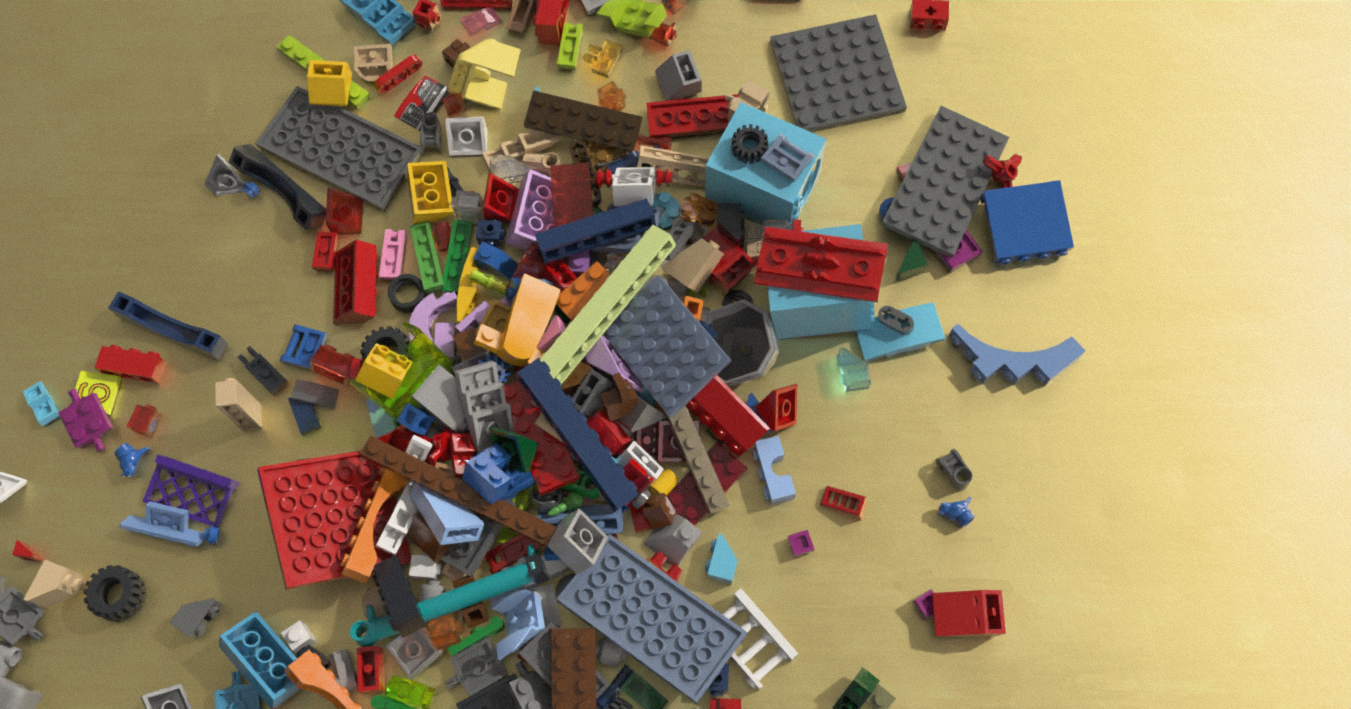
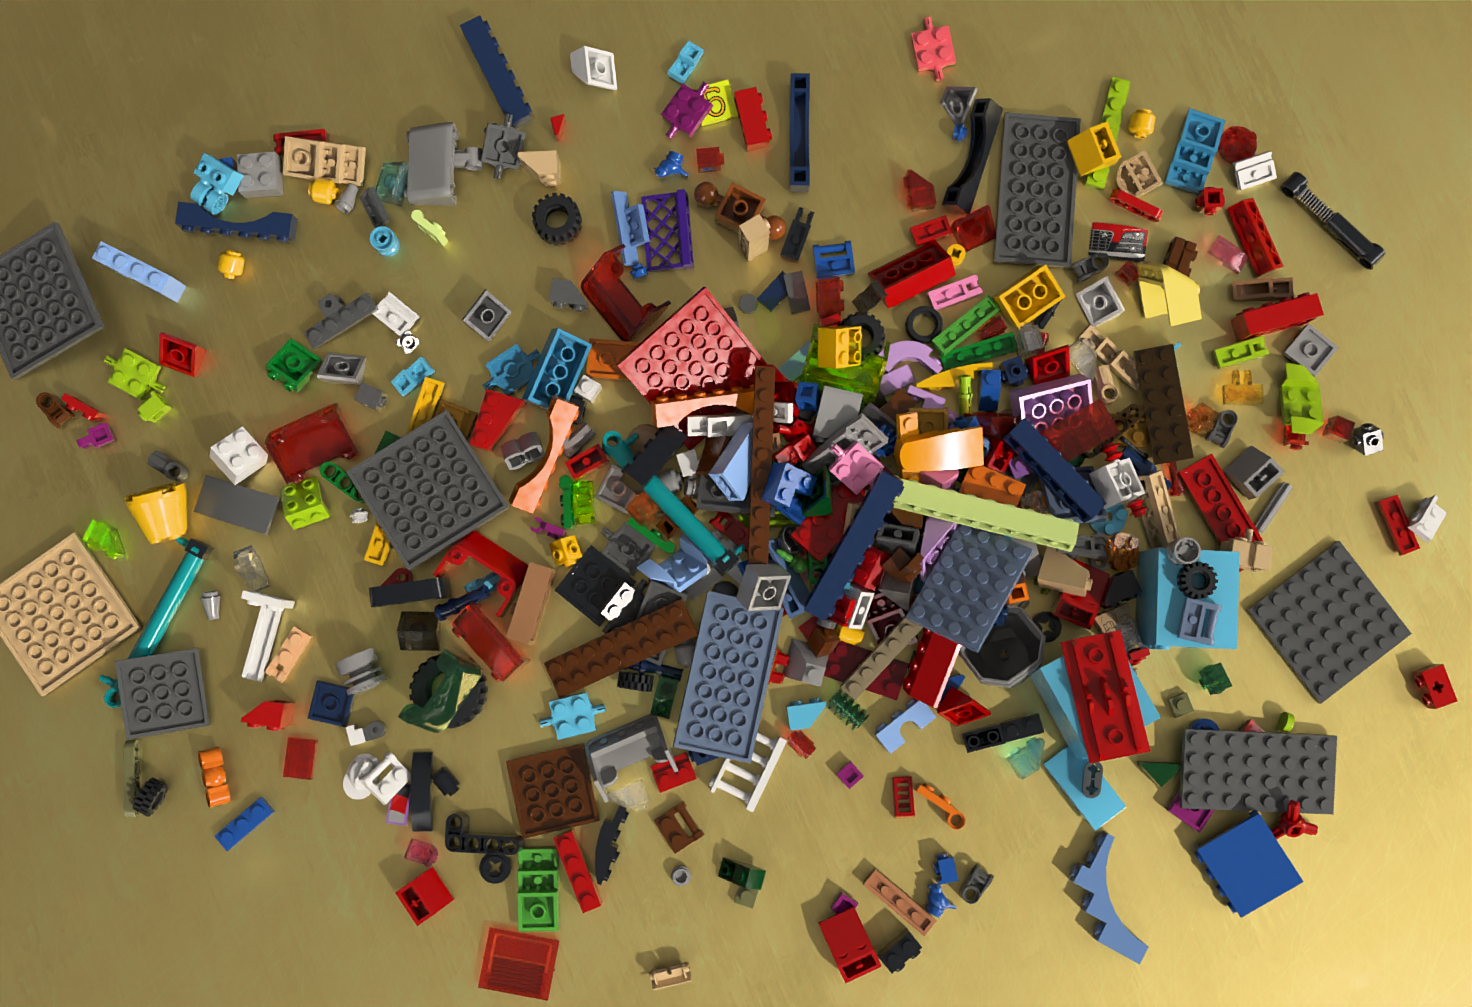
camera: 60 degrees right, 15 degrees up
none -> clear red windscreen [581,244,671,341]
none -> orange plate [586,338,640,381]
none -> light grey plate [684,479,699,498]
none -> dark orange brick [694,182,786,240]
none -> dark grey tile [739,294,758,314]
none -> clear red brick [787,730,816,759]
none -> clear green piece [828,688,870,731]
none -> bright pink plate [829,440,884,495]
none -> clear smoke slope [852,280,887,314]
none -> nougat plate [863,869,936,936]
none -> black brick [877,928,922,973]
none -> clear red slope [903,170,937,212]
none -> coral plate [911,17,956,81]
none -> orange plate [914,783,966,830]
none -> blue brick [933,852,958,885]
none -> yellow wheel [946,244,966,266]
none -> black slope [962,713,1044,753]
none -> yellow head [1129,109,1155,139]
none -> light grey wheel [1166,537,1201,565]
none -> olive plate [1167,692,1194,718]
none -> clear green brick [1198,662,1232,695]
none -> dark grey piece [1205,410,1238,448]
none -> light grey axle [1254,482,1292,533]
none -> lime tile [1277,712,1295,733]

